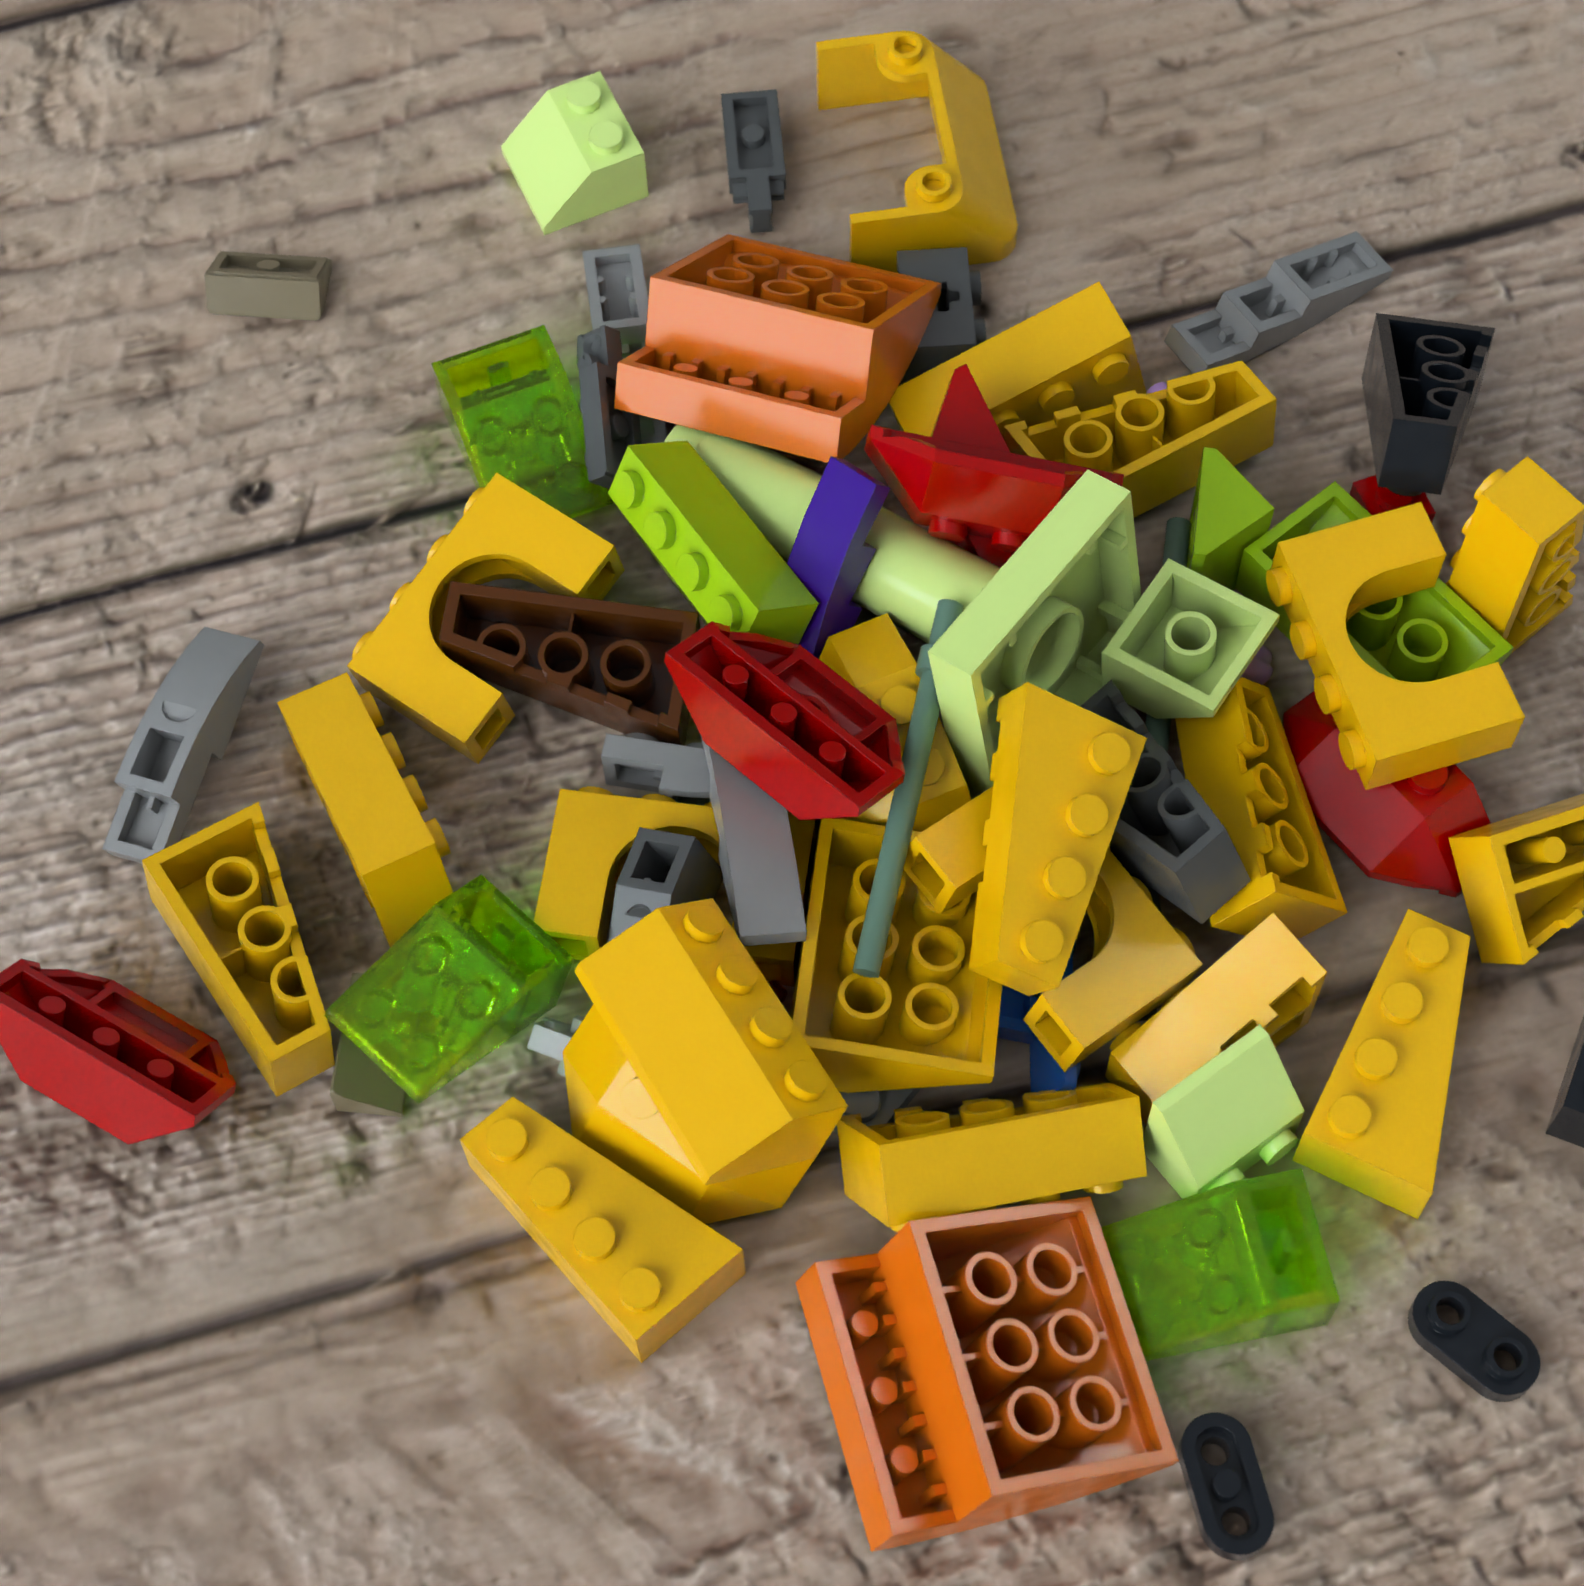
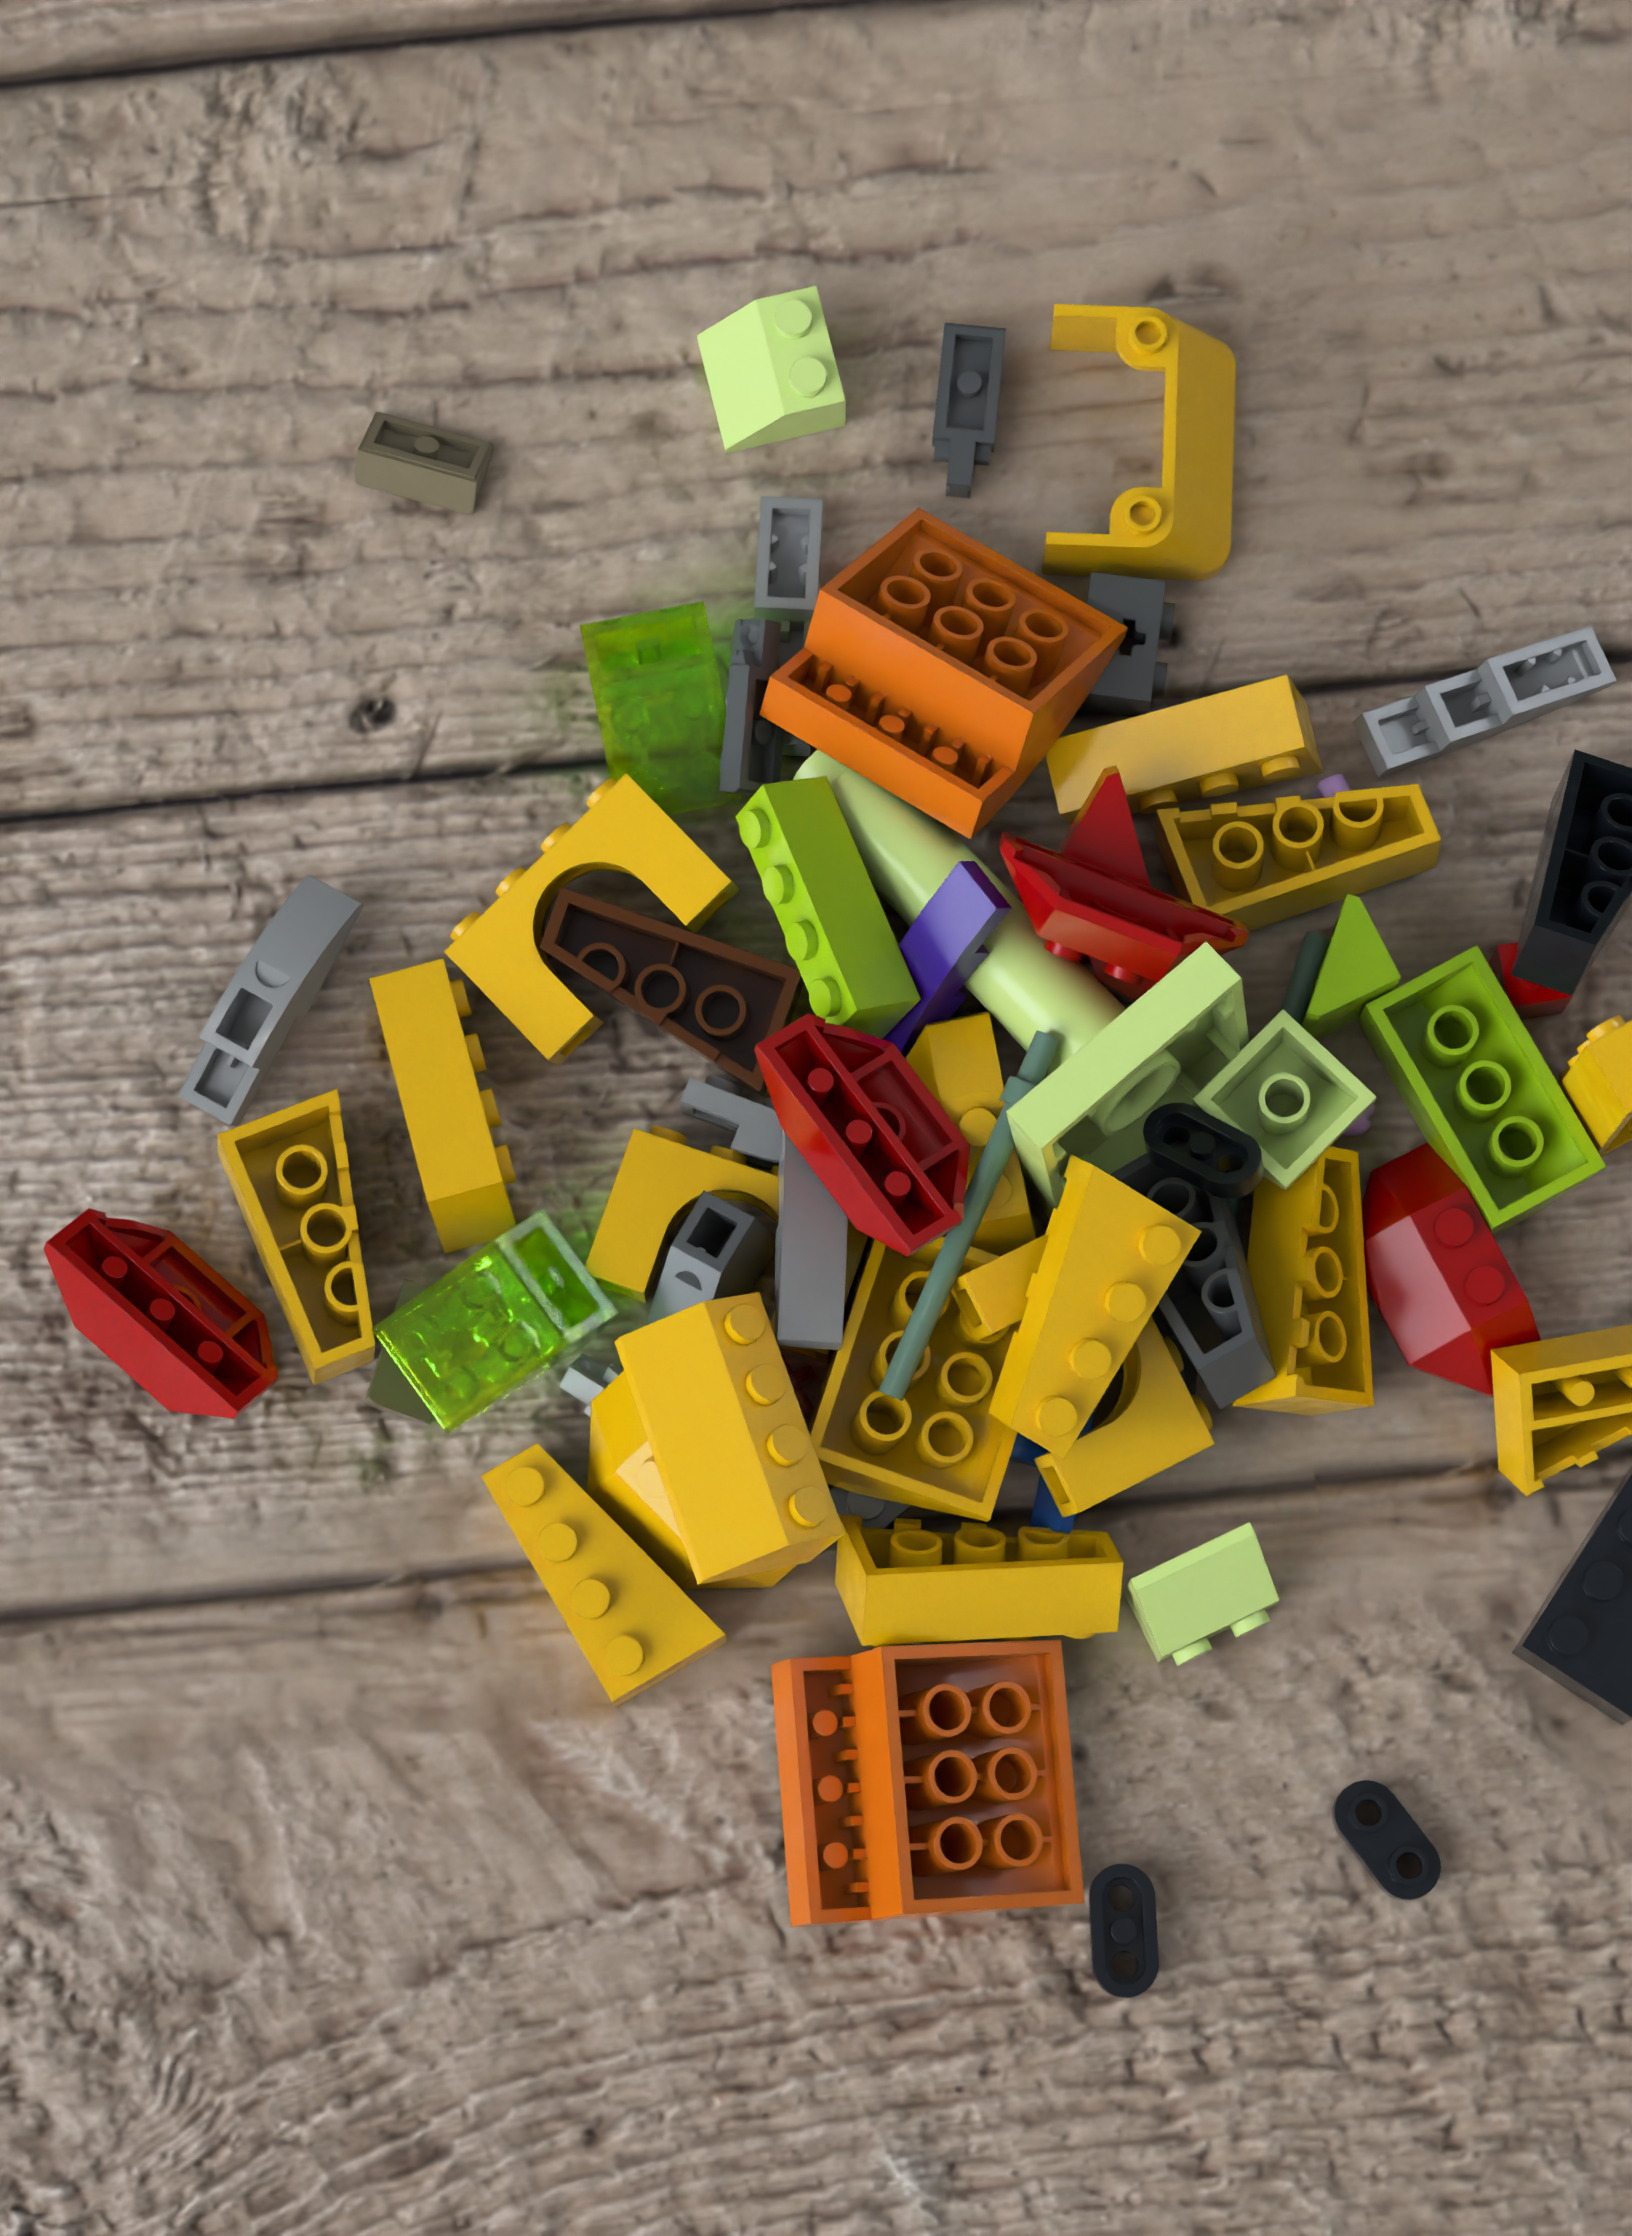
camera: 10 degrees right, 15 degrees up
clear neon green slope [1101,1168,1340,1361] -> none
yellow wedge [1105,913,1327,1125] -> none
yellow arch [1266,502,1525,790] -> none
yellow wedge [1292,909,1471,1219] -> none
none -> black plate [1143,1103,1264,1199]

